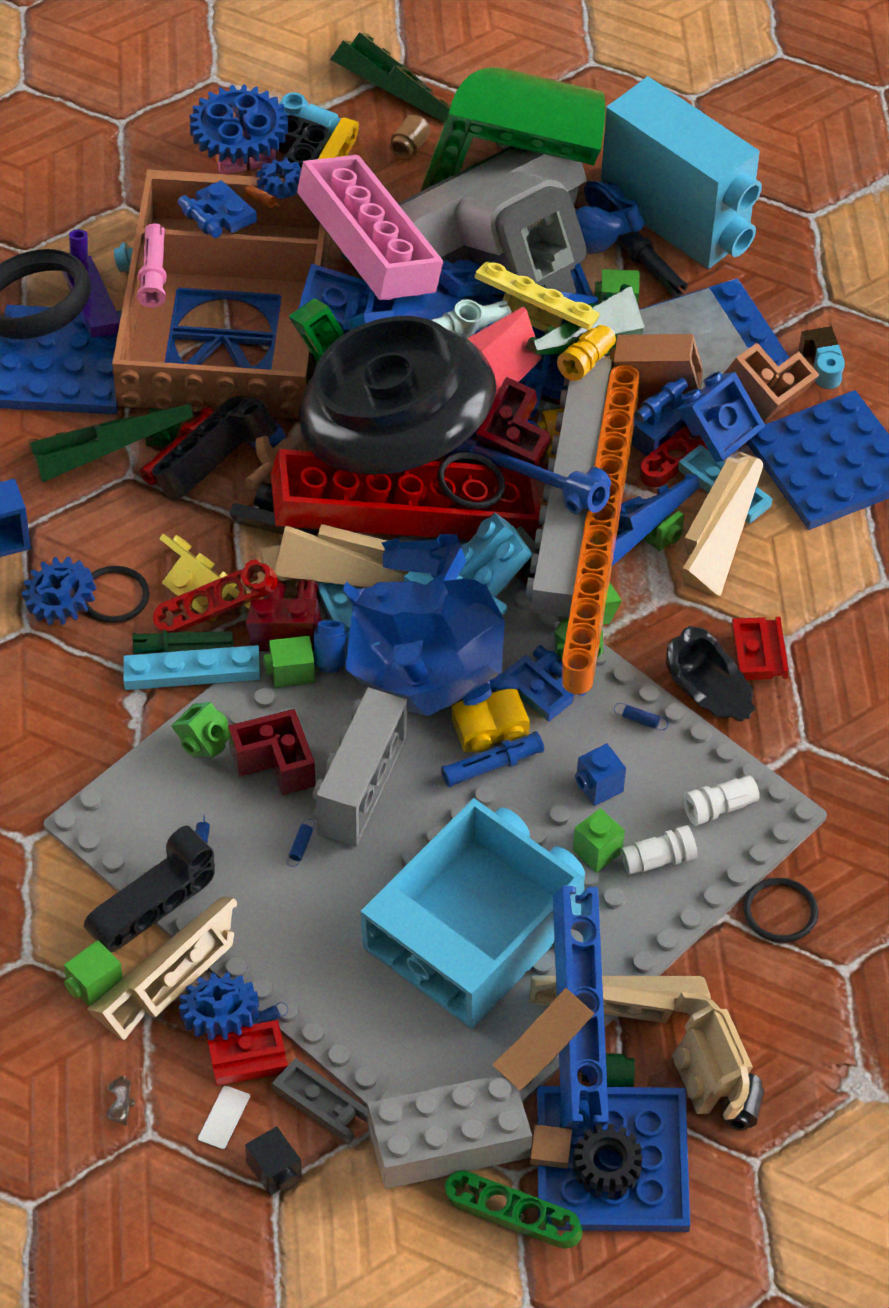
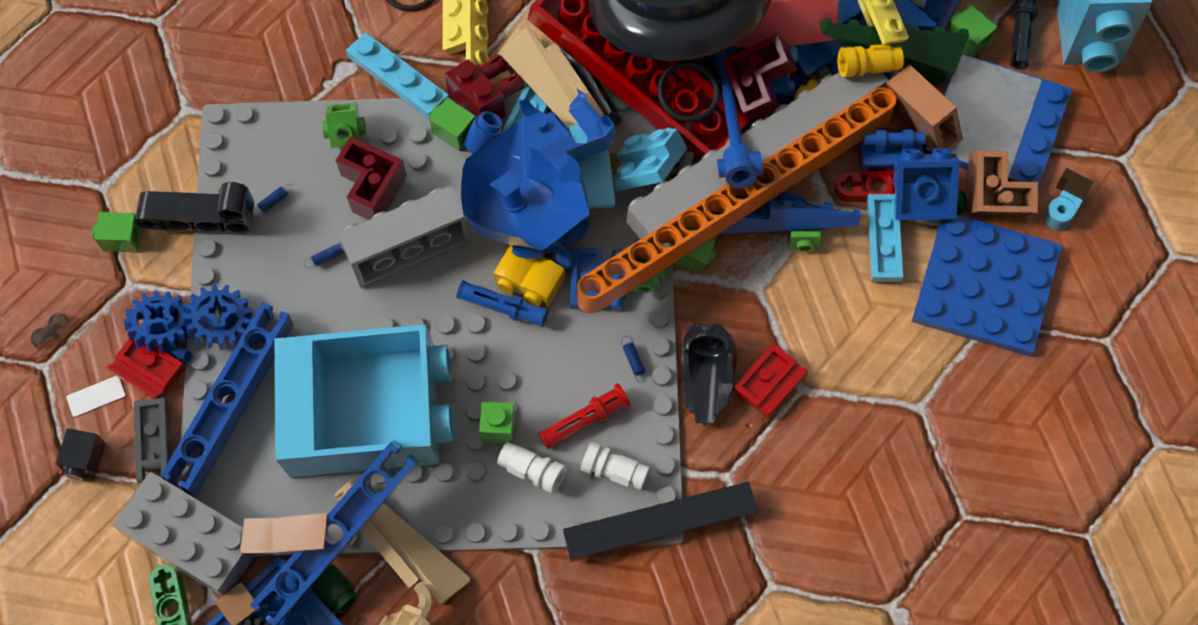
camera: 50 degrees right, 15 degrees up
tan wedge [87,897,237,1040] -> none
dark green axle [133,630,234,655] -> none
red beam [153,559,278,633] -> none
blue brick [575,743,626,806] -> none
wedge [683,452,763,597] -> none
black tyre [743,877,818,943] -> none
none -> blue piece [160,302,293,498]
none -> blue gear [184,284,252,350]
none -> red pin [538,383,631,450]
none -> black tile [563,481,758,562]

